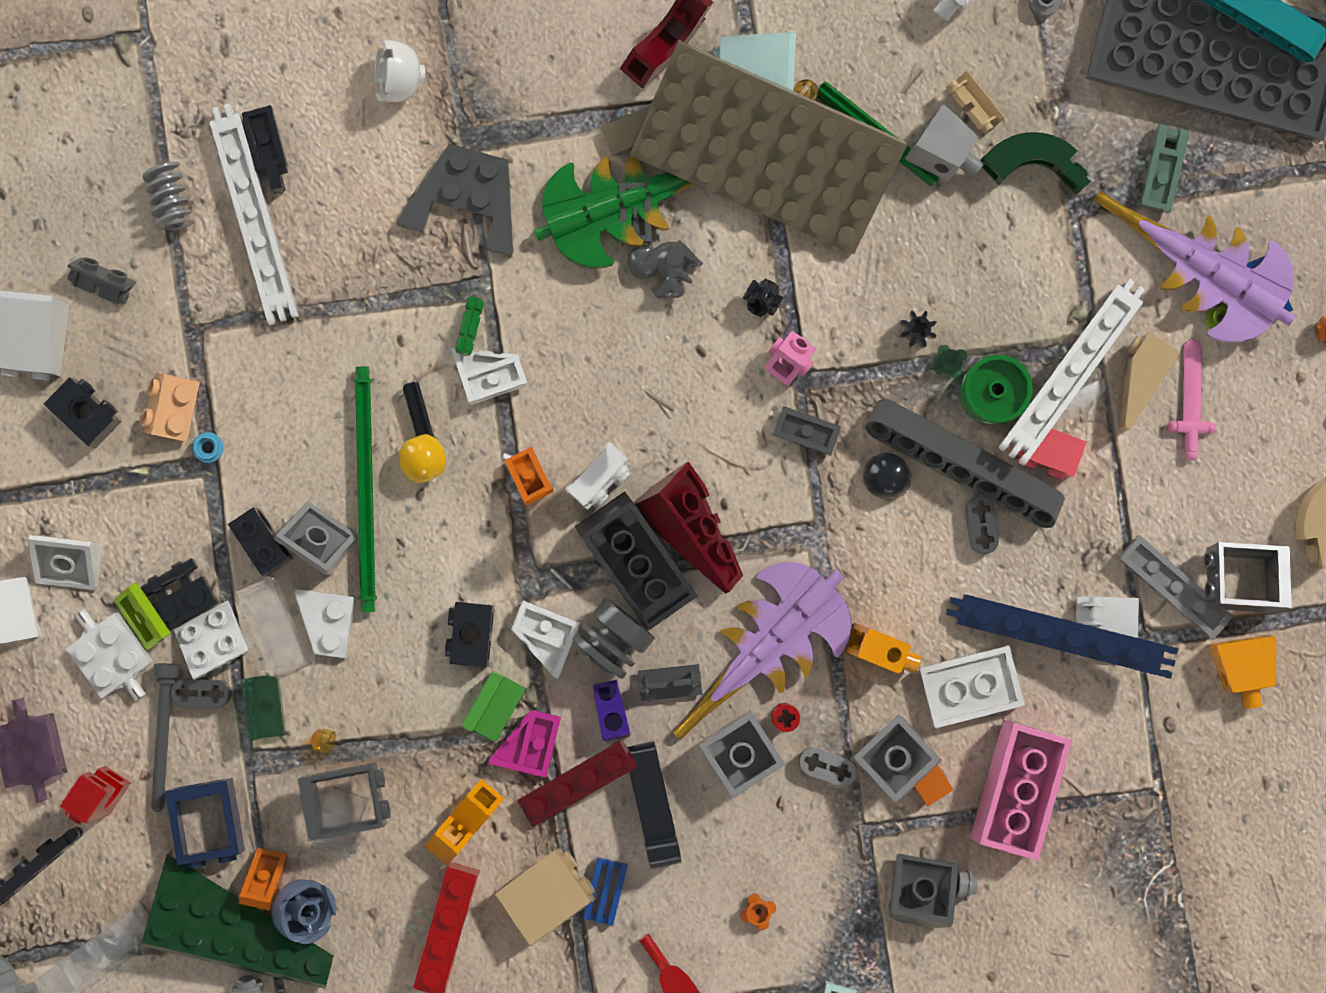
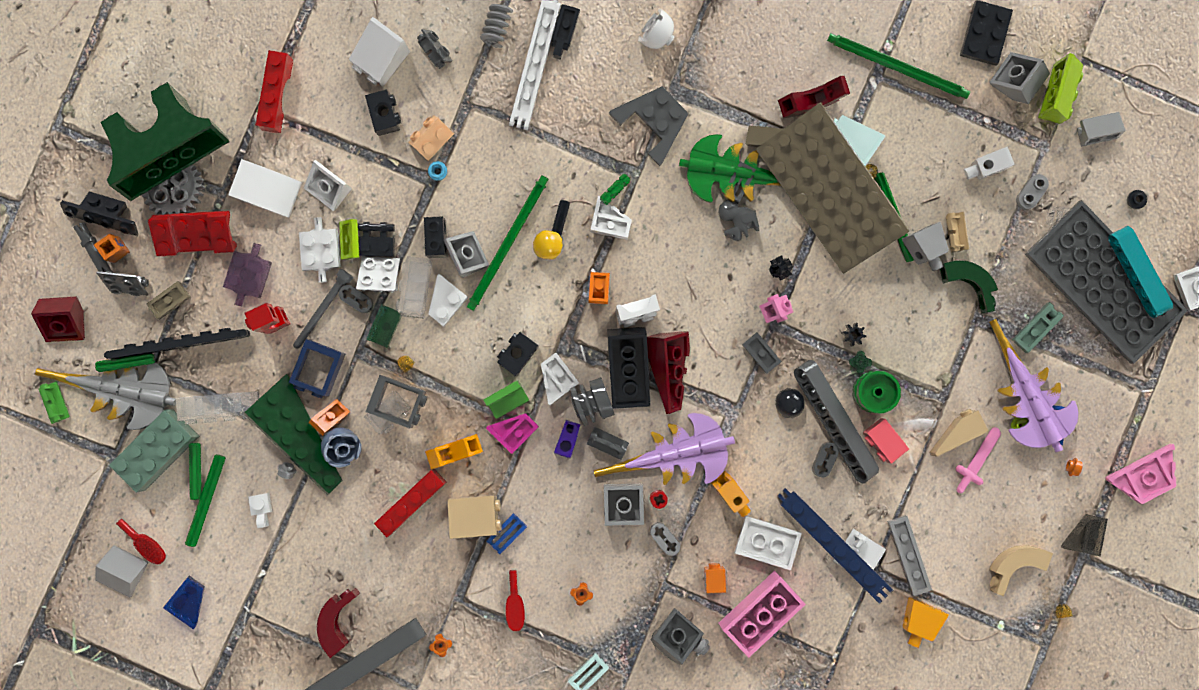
camera: 30 degrees right, 0 degrees up
dark red plate [517,739,638,827] -> none
black beam [627,741,682,870] -> none
light grey slope [854,714,942,804] -> none
white hinge [998,279,1145,466] -> none
flat silver window [1203,542,1292,613] -> none

